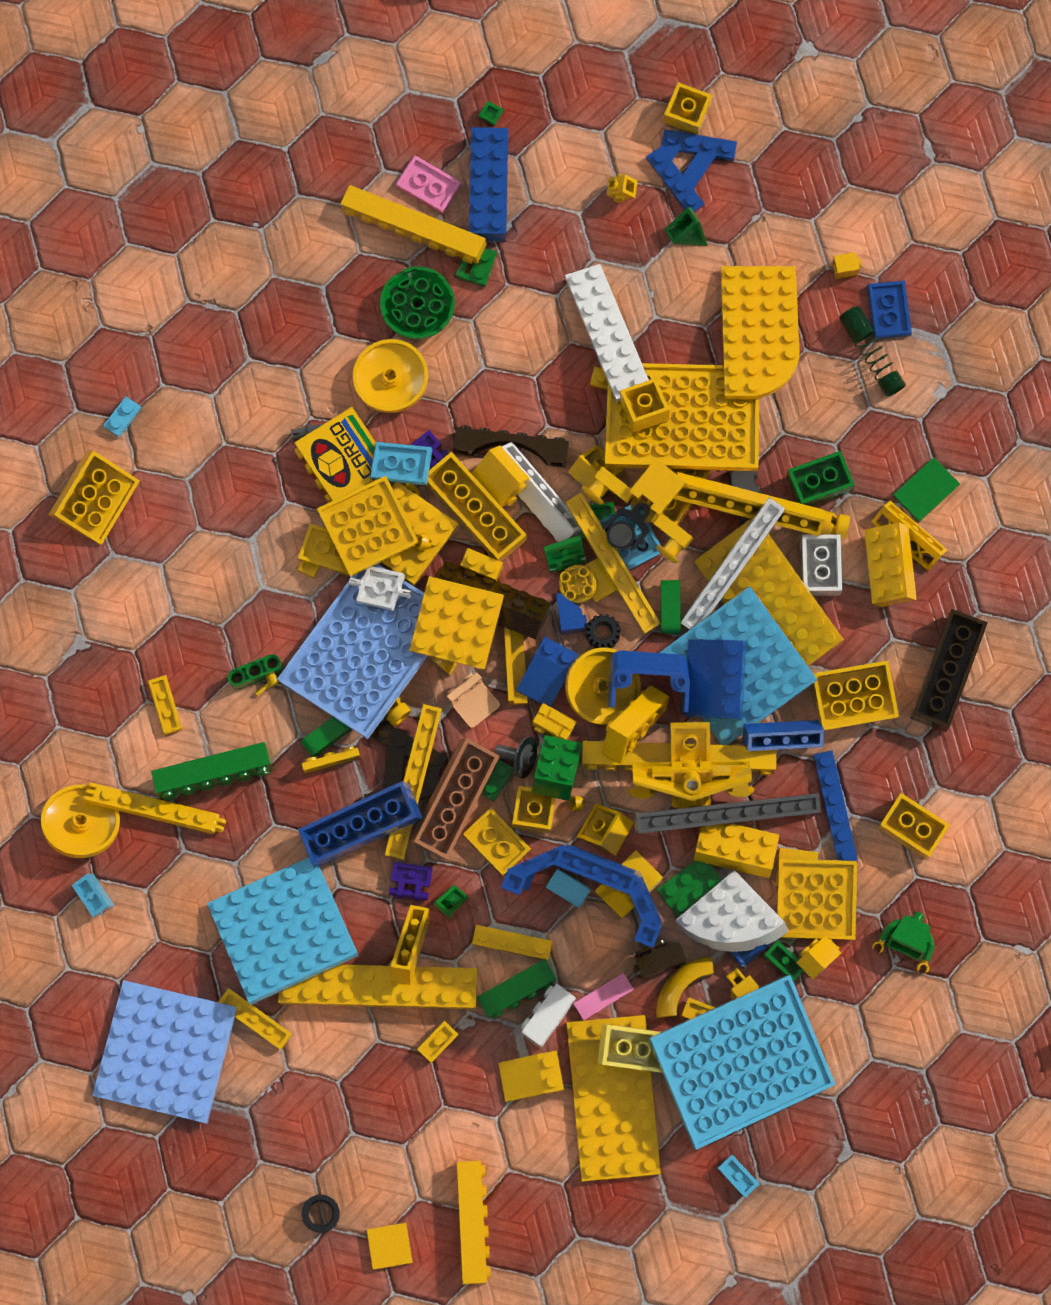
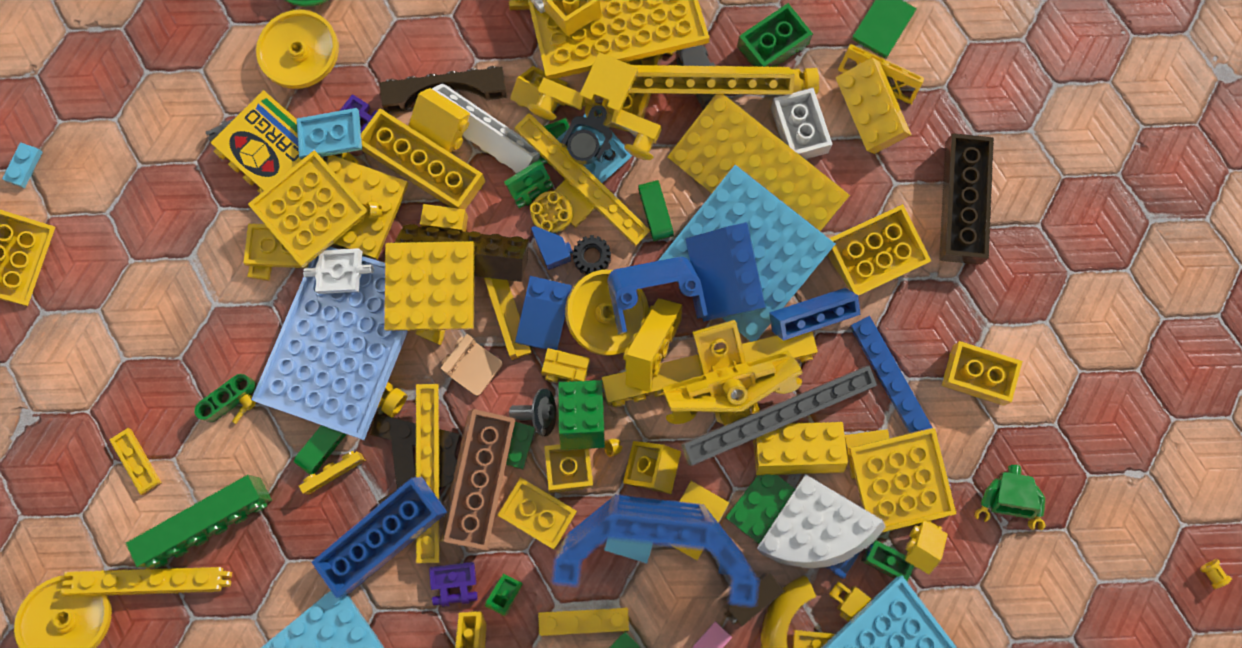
camera: 15 degrees left, 0 degrees up
white plate [681,497,785,630] -> none

